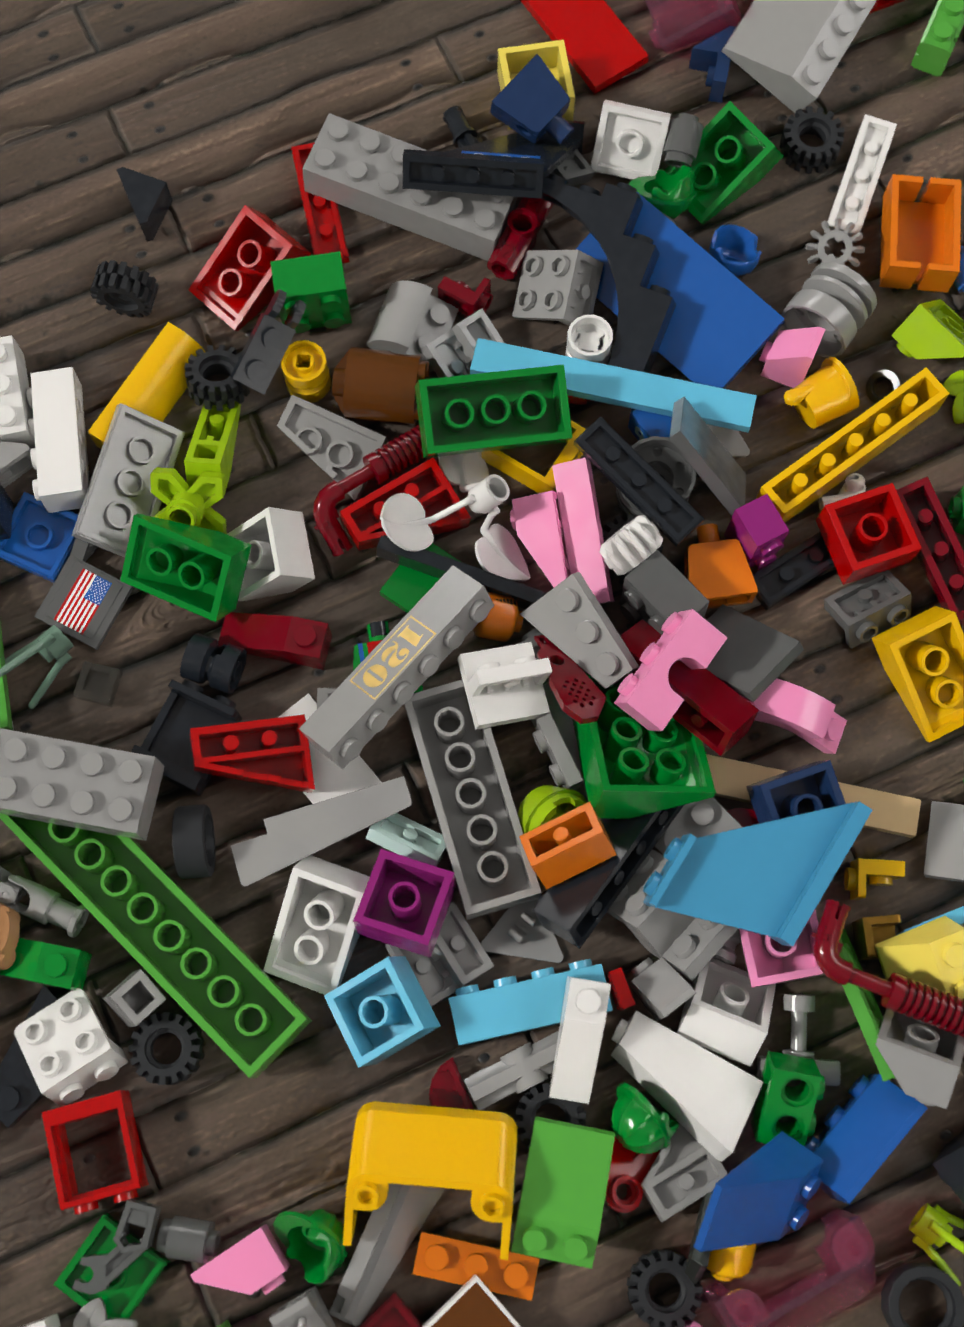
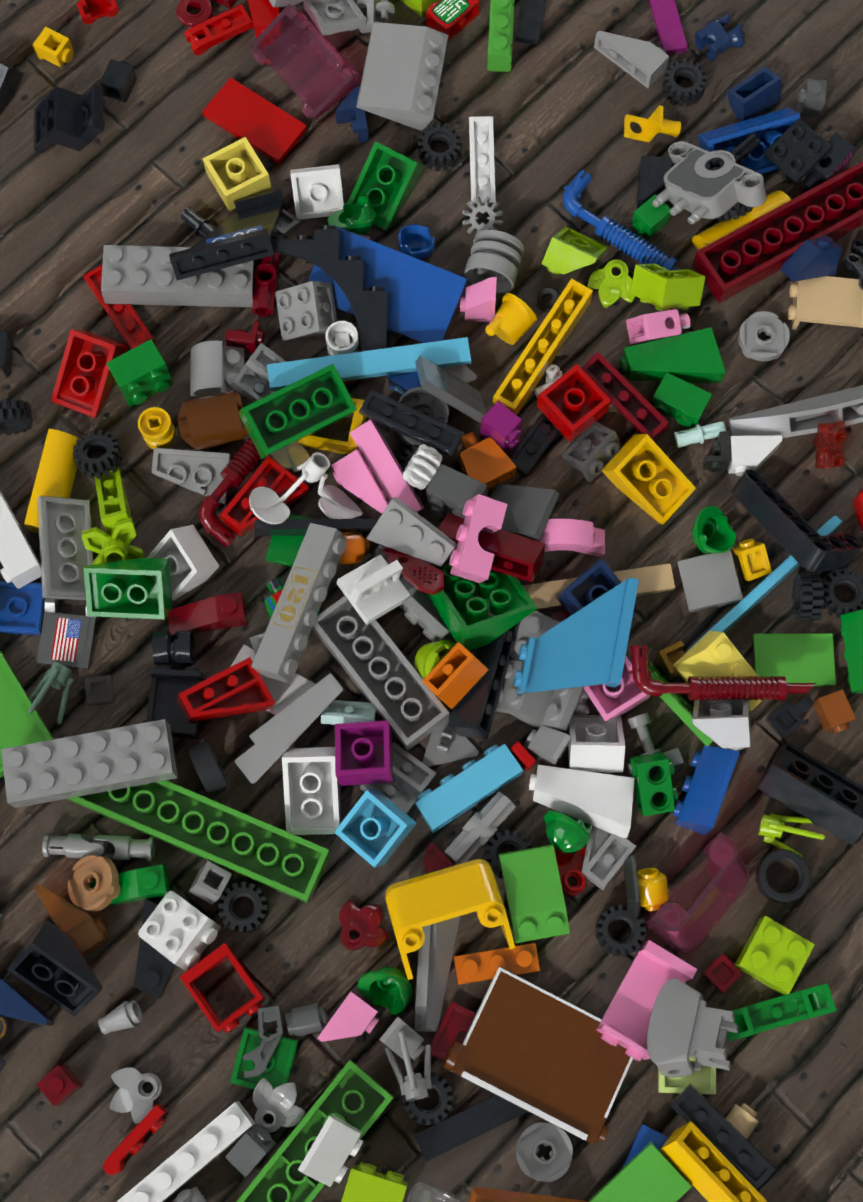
camera: 20 degrees left, 0 degrees up
black hinge [230,289,306,394] -> none
dark blue torso [490,54,574,145] -> none
white slope [549,976,611,1104] -> none
dark grey brick [663,113,704,168] -> none
blue slope [694,1131,823,1252] -> none
yellow bracket [844,858,905,900] -> none
orange piece [879,174,962,293] -> none
none -> dark red plate [339,900,389,951]

